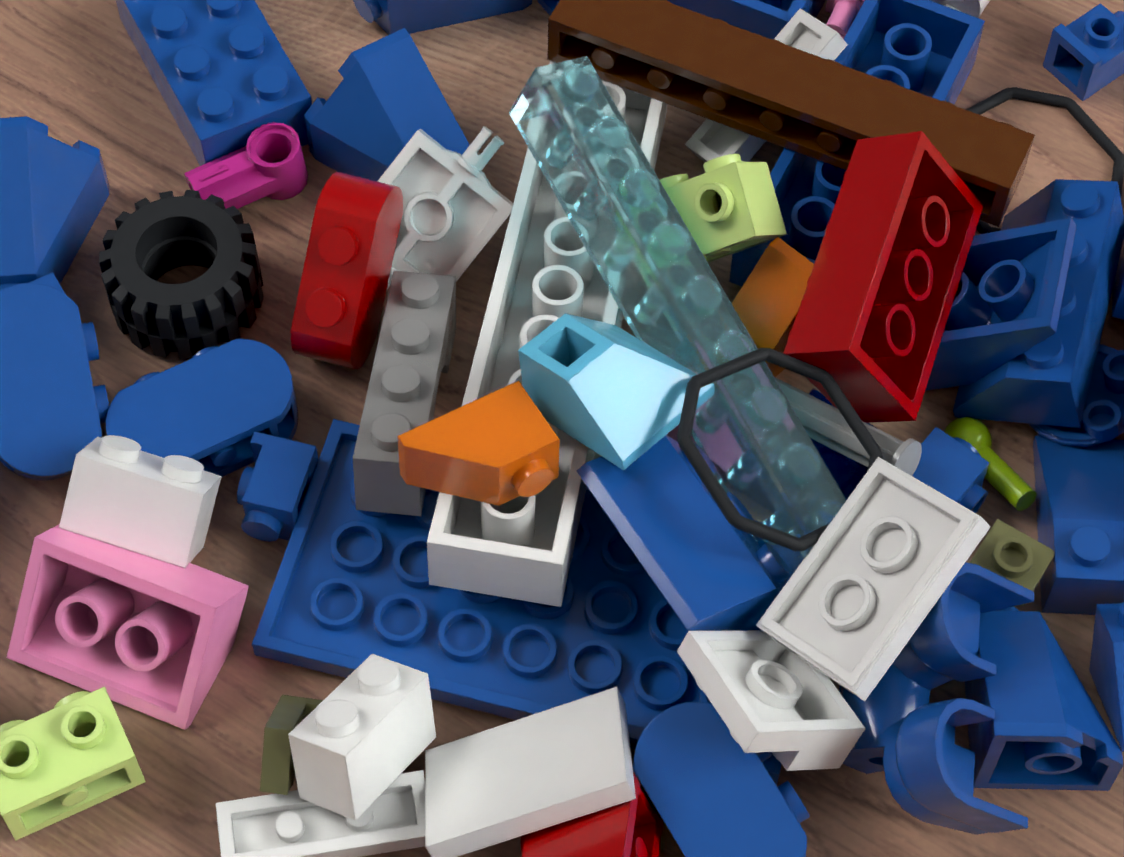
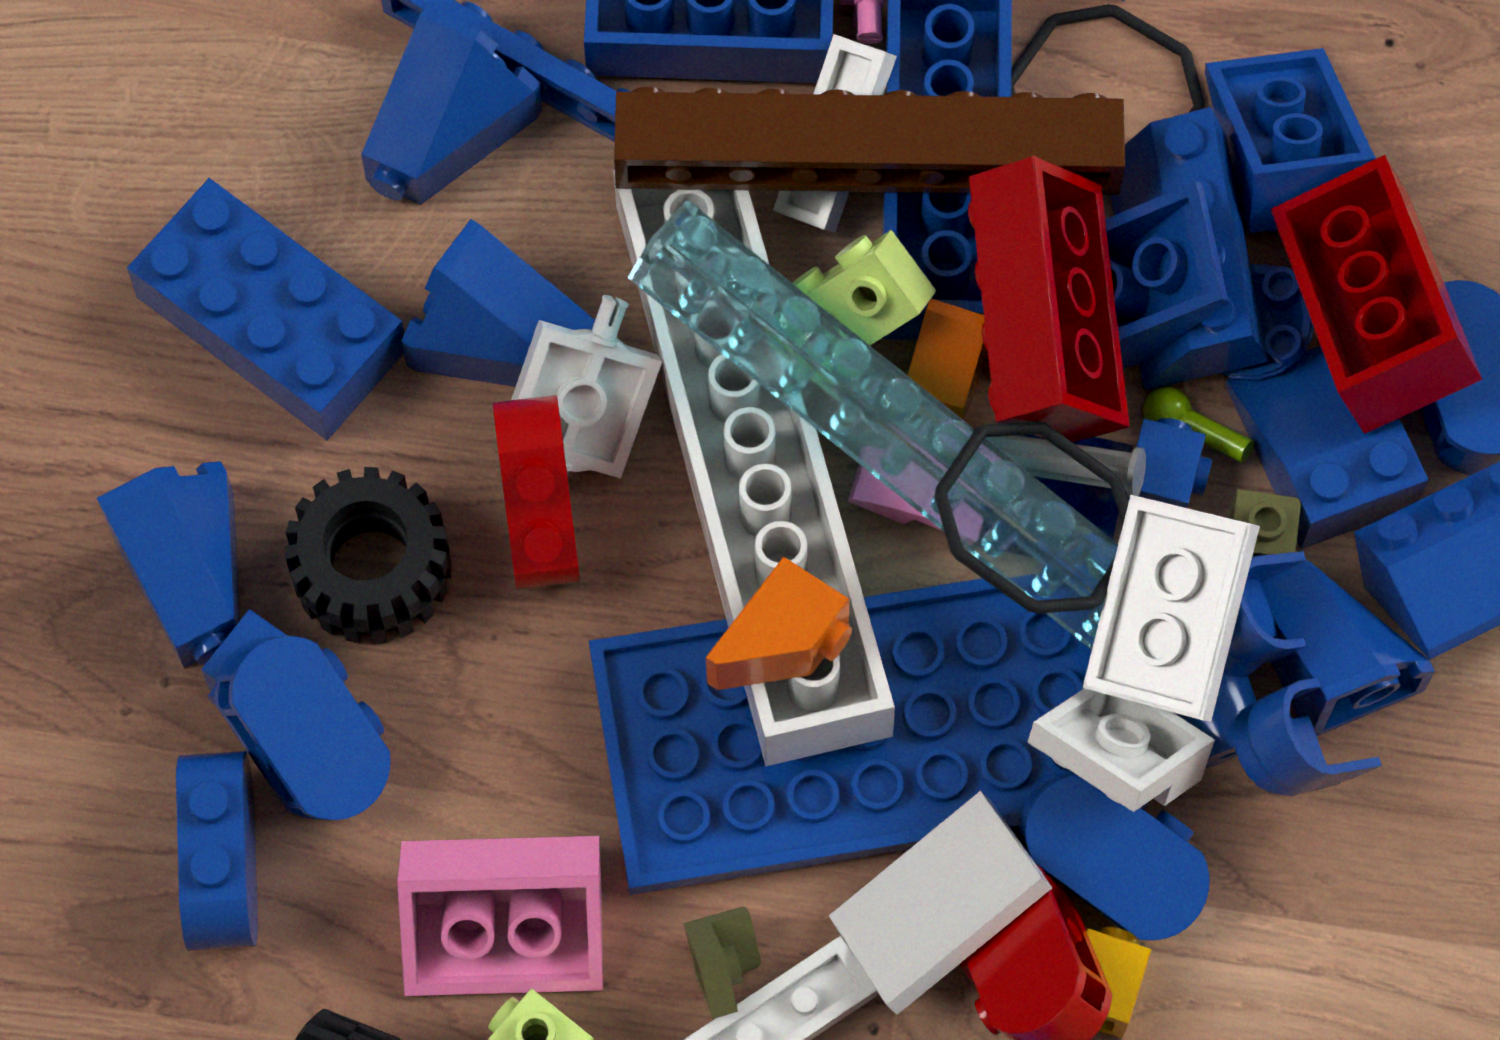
camera: 25 degrees left, 10 degrees up
white brick [59,435,222,568] -> none
blue brick [106,339,298,477] -> none
dark pink piece [184,122,308,209] -> none
blue brick [237,431,319,542] -> none
white brick [288,654,436,821] -> none
light grey arch [353,271,456,516] -> none
medium azure slope [518,313,715,470] -> none
blue slope [576,435,792,631] -> none

